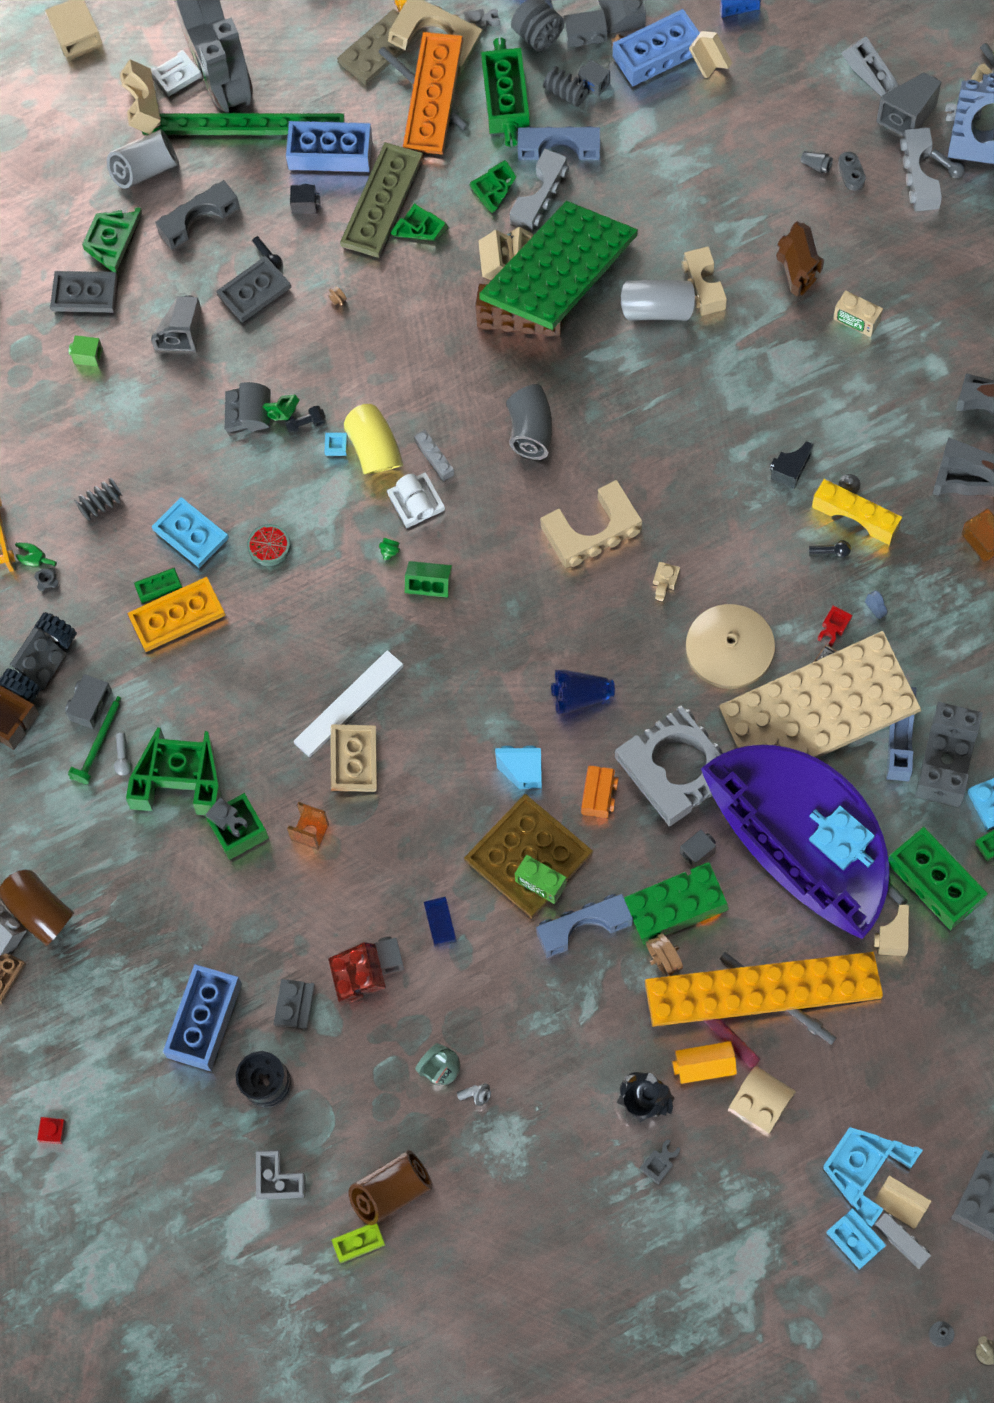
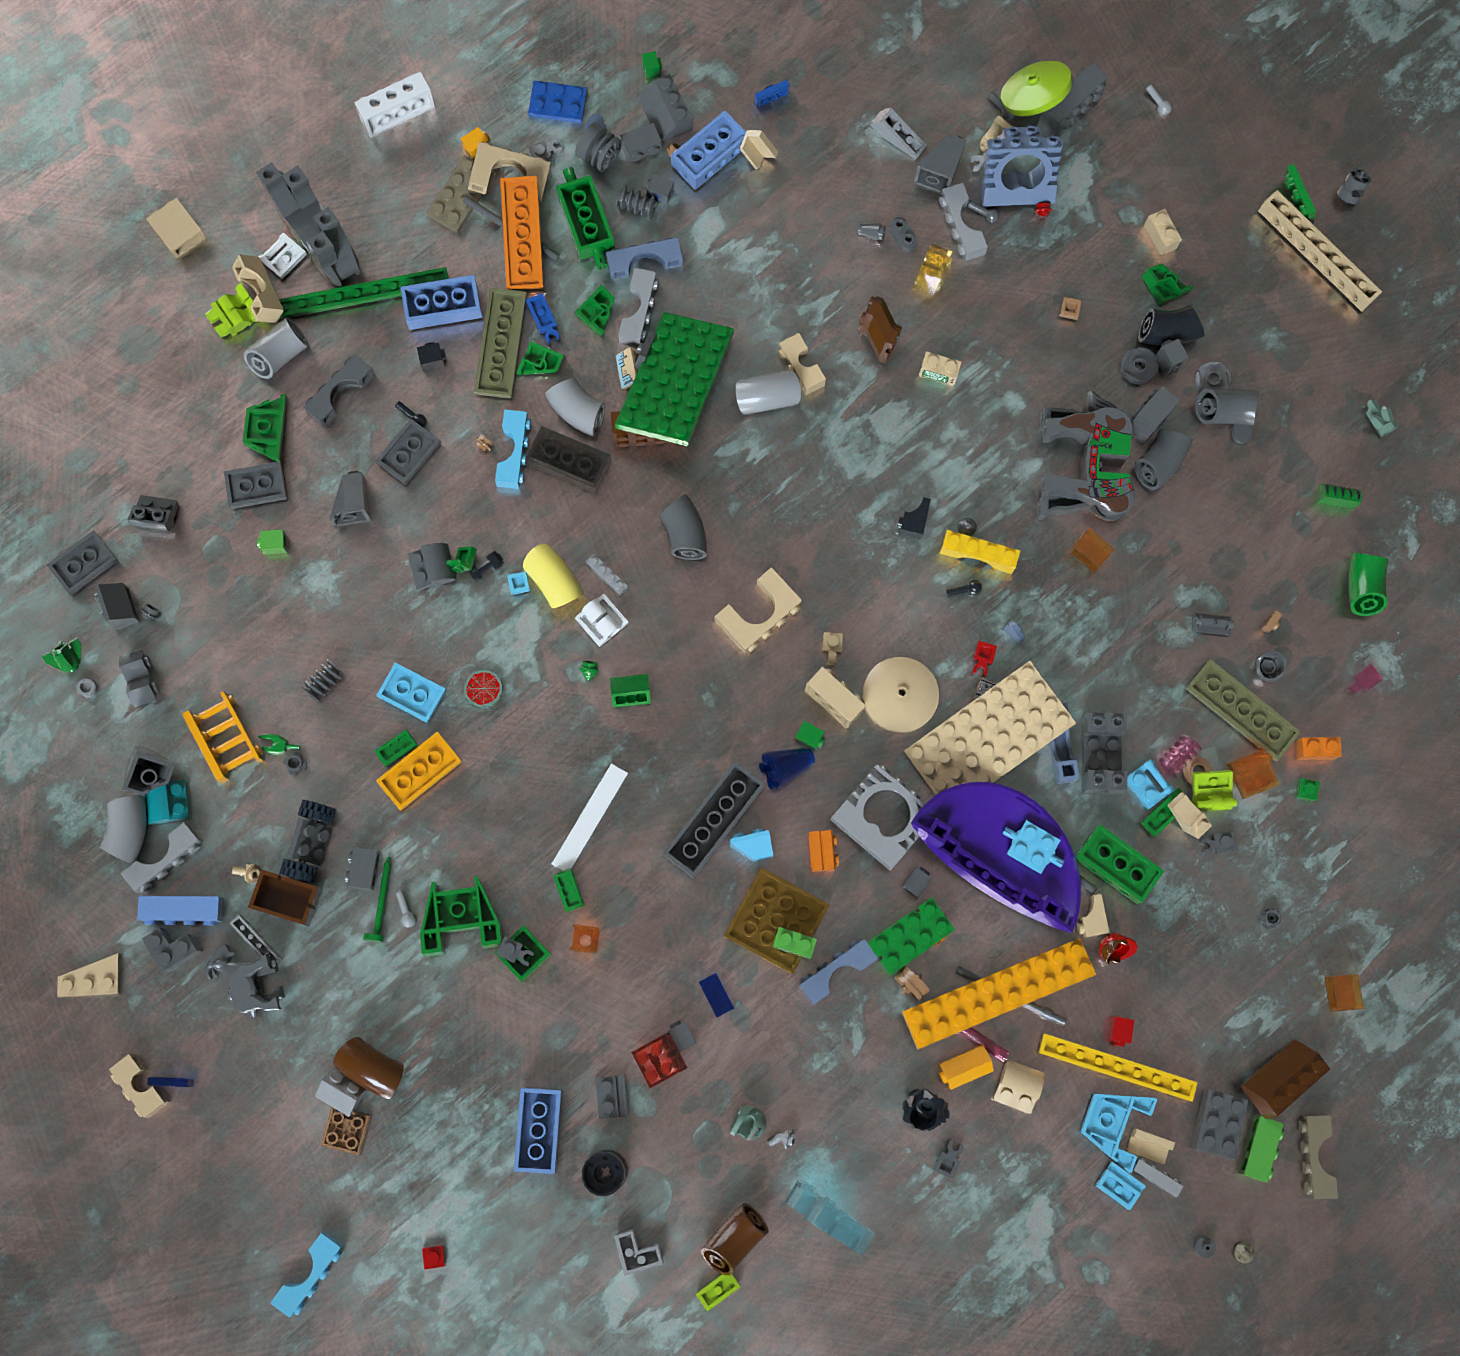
camera: 25 degrees left, 10 degrees up
tan plate [330,724,377,792] -> none
tan brick [478,230,513,280] -> none
none -> lime hips [205,282,259,338]
none -> medium azure arch [495,410,531,489]
none -> blue plate [526,293,560,344]
none -> clear smoke brick [526,426,611,494]
none -> light grey brick [545,378,605,437]
none -> green plate [553,868,585,912]
none -> dark grey plate [634,331,656,369]
none -> dark grey brick [663,761,766,879]
none -> clear light blue wedge [785,1181,875,1256]
none -> green brick [794,720,826,751]
none -> tan brick [805,667,866,729]
none -> clear yellow brick [913,244,953,296]
none -> yellow plate [1038,1034,1198,1102]
none -> red piece [1099,932,1138,965]
none -> red brick [1107,1016,1134,1047]

